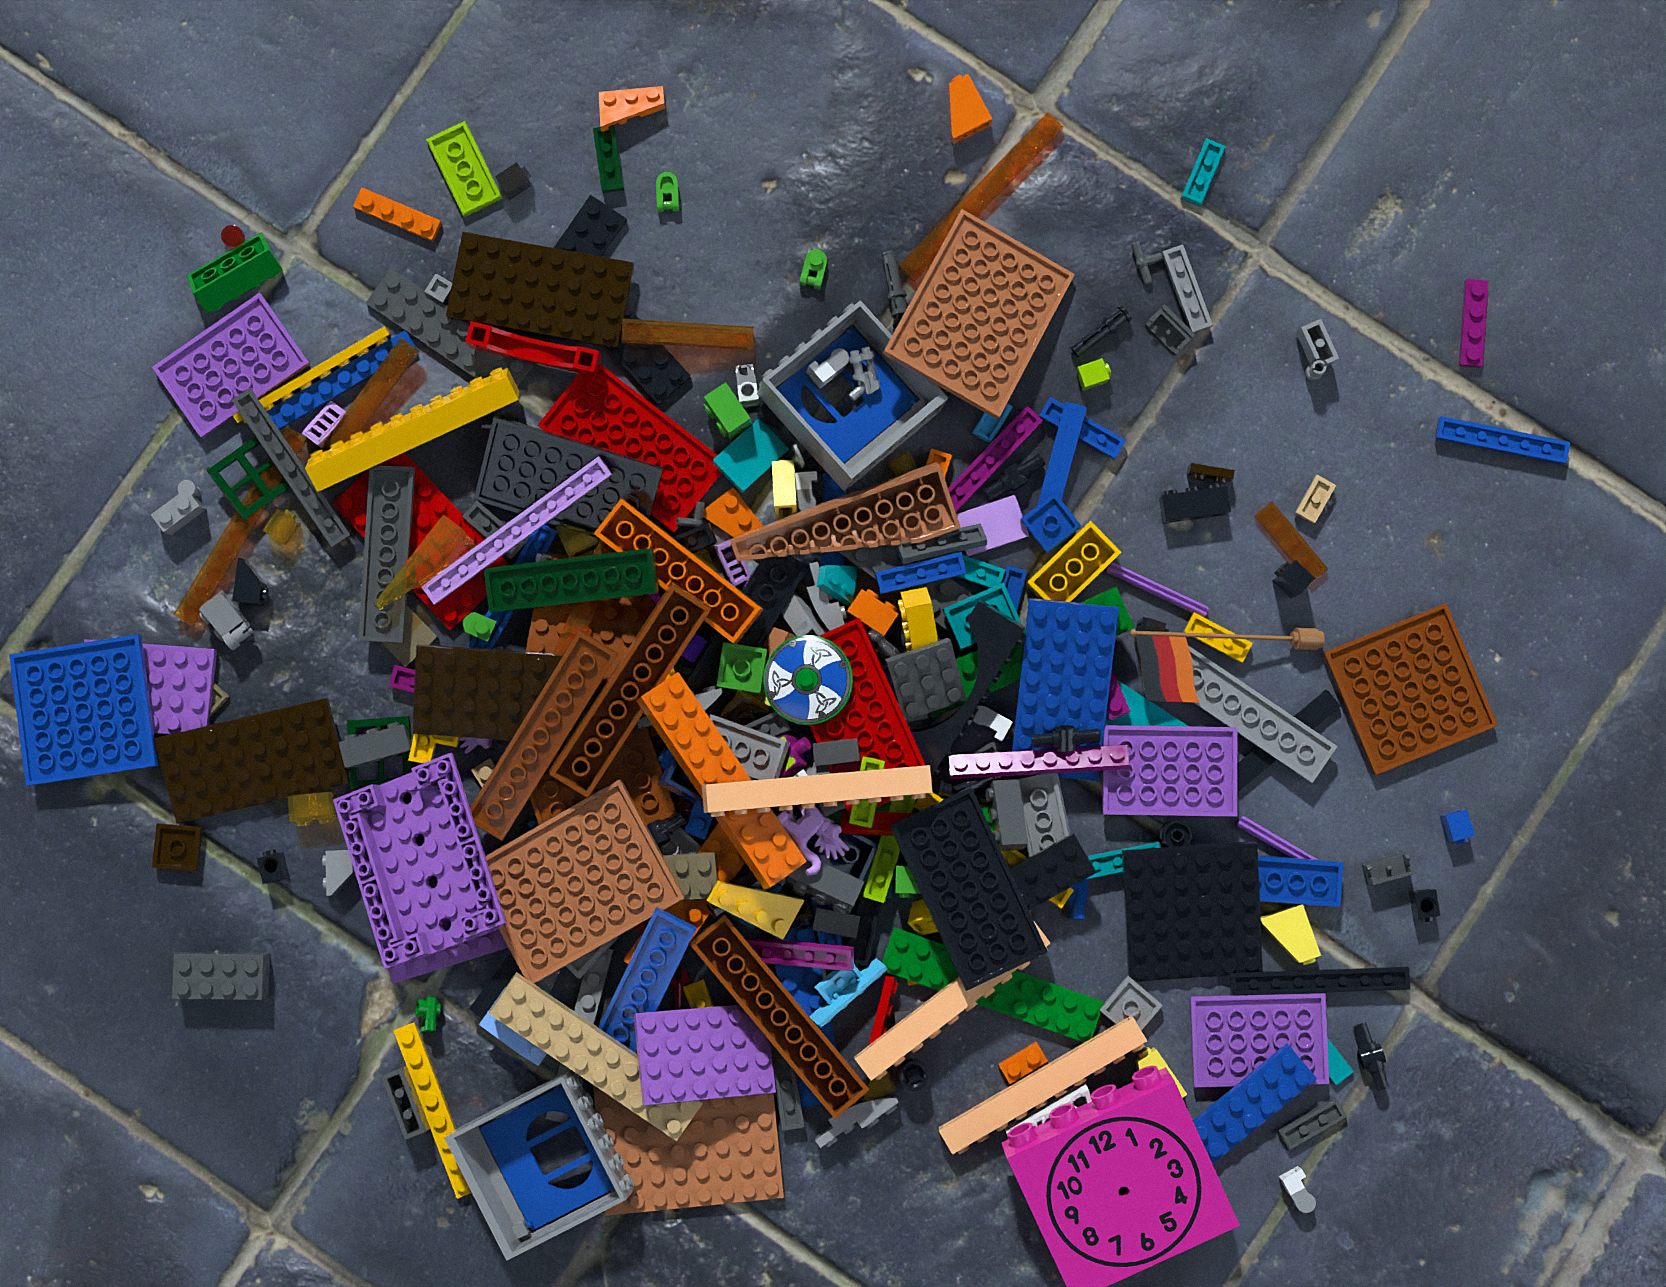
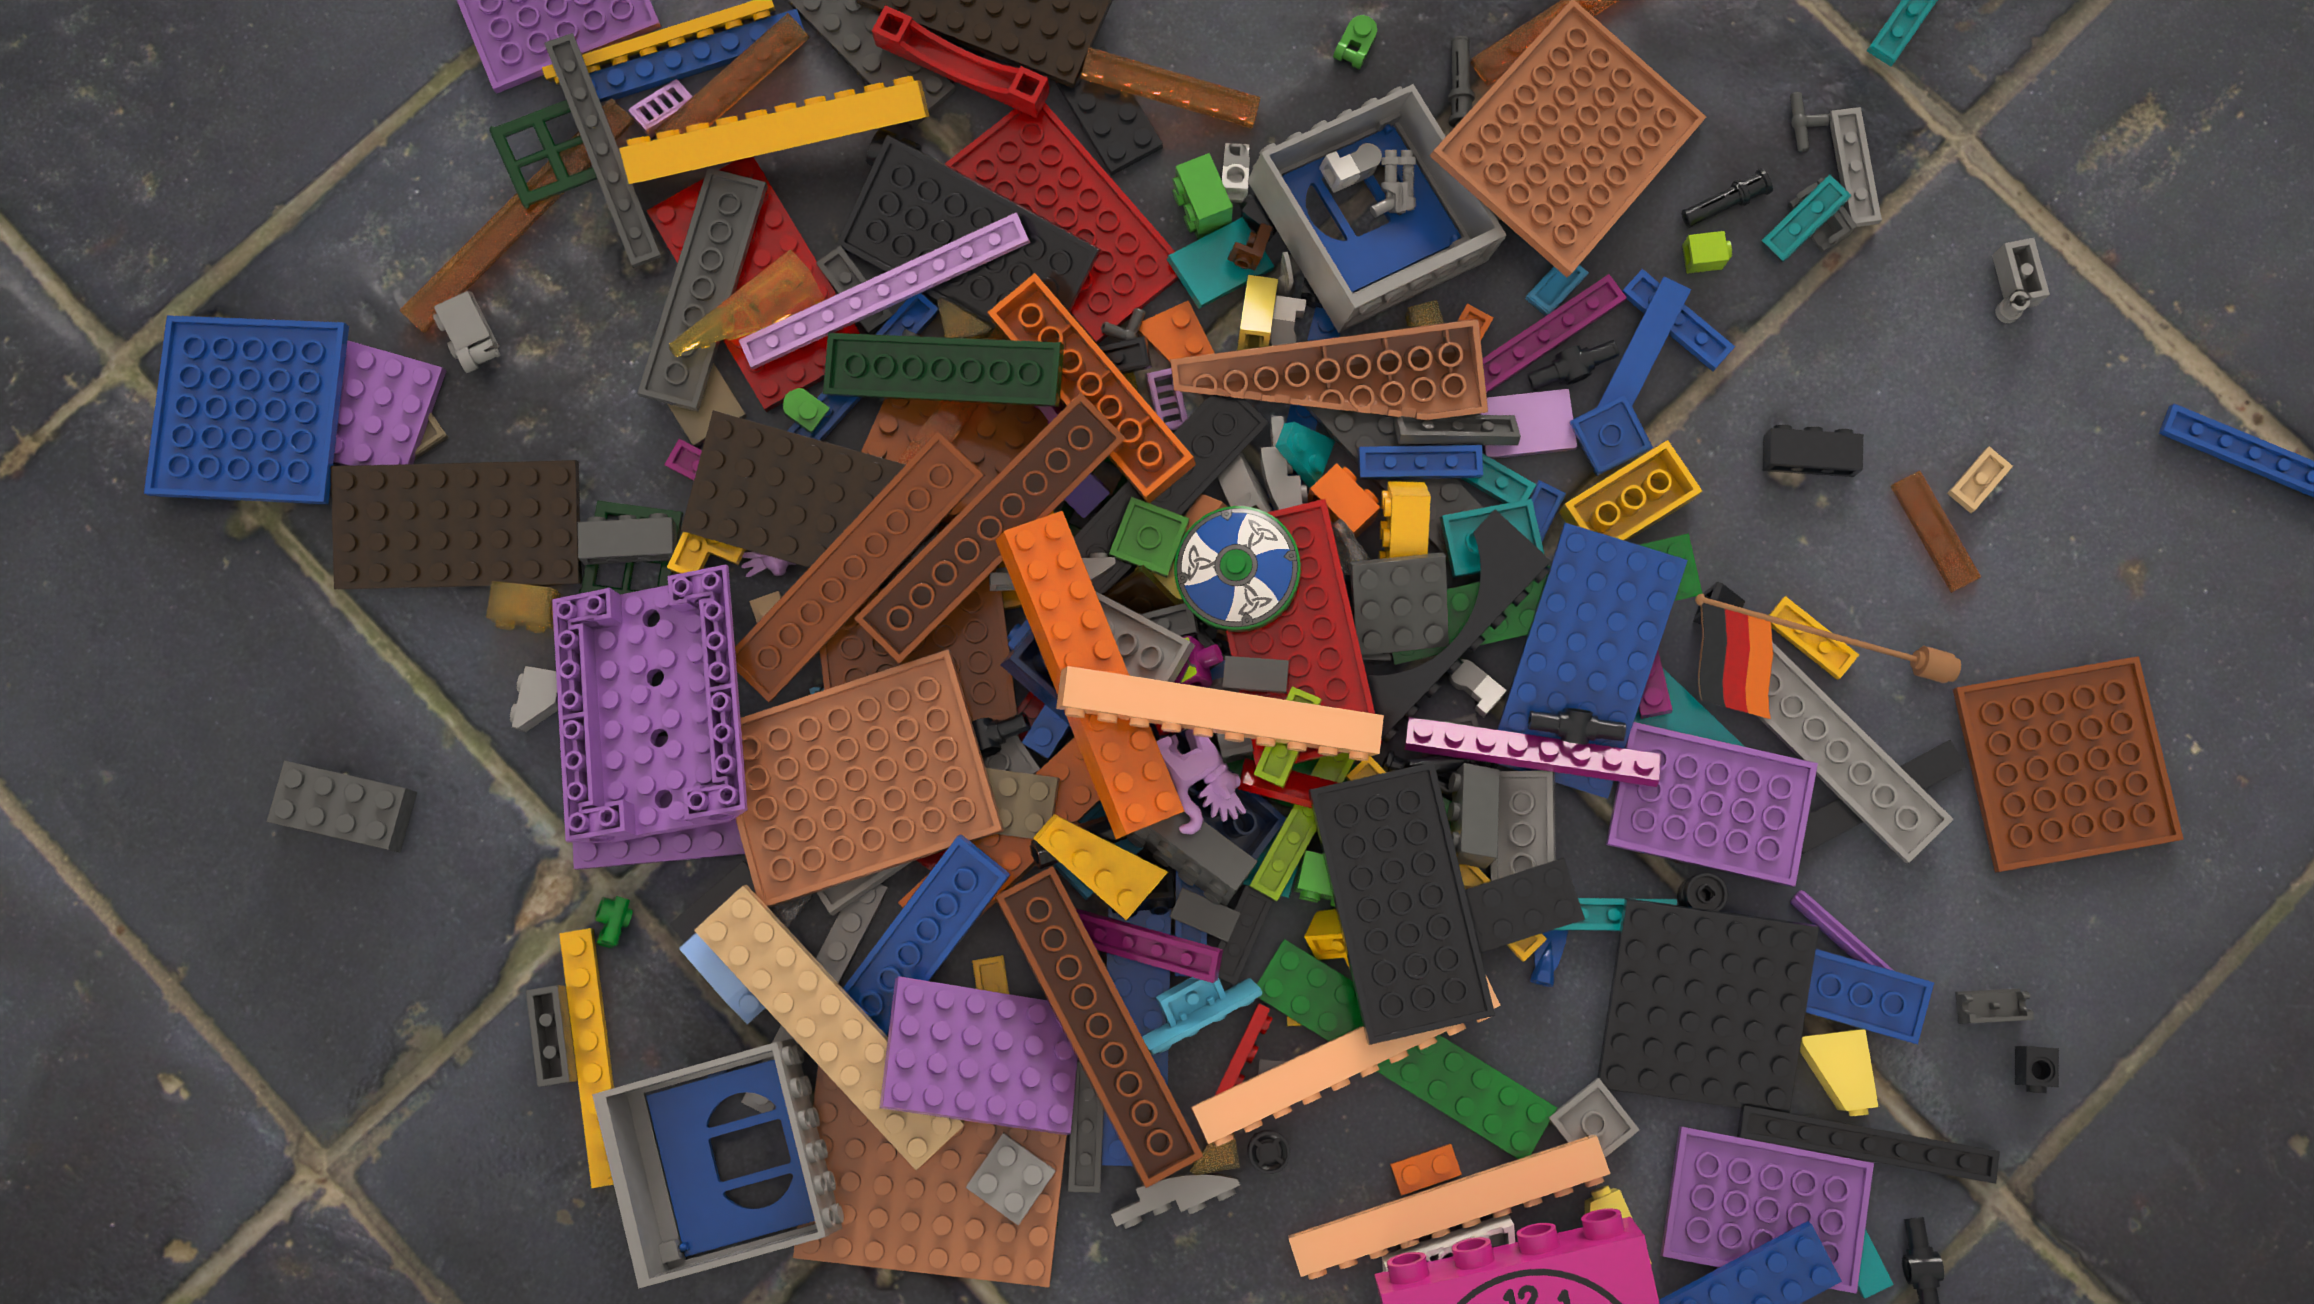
camera: 10 degrees right, 5 degrees down
light grey hinge [151,480,207,535] -> none
dark brown plate [152,823,203,871] -> none
black slope [232,558,269,606] -> none
black brick [257,849,290,884] -> none
clear yellow brick [263,509,301,545] -> none
dark red bar [670,967,691,1010] -> none
medium lavender axle [1106,562,1209,617] -> none
dark brown plate [1187,463,1235,484] -> none
black brick [1272,560,1315,599] -> none
blue brick [1440,810,1475,845] -> none
magenta plate [1459,279,1488,368] -> none
none -> light grey plate [966,1133,1057,1225]
none -> reddish brown bracket [1227,223,1273,271]
none -> teal tile [1762,175,1852,262]

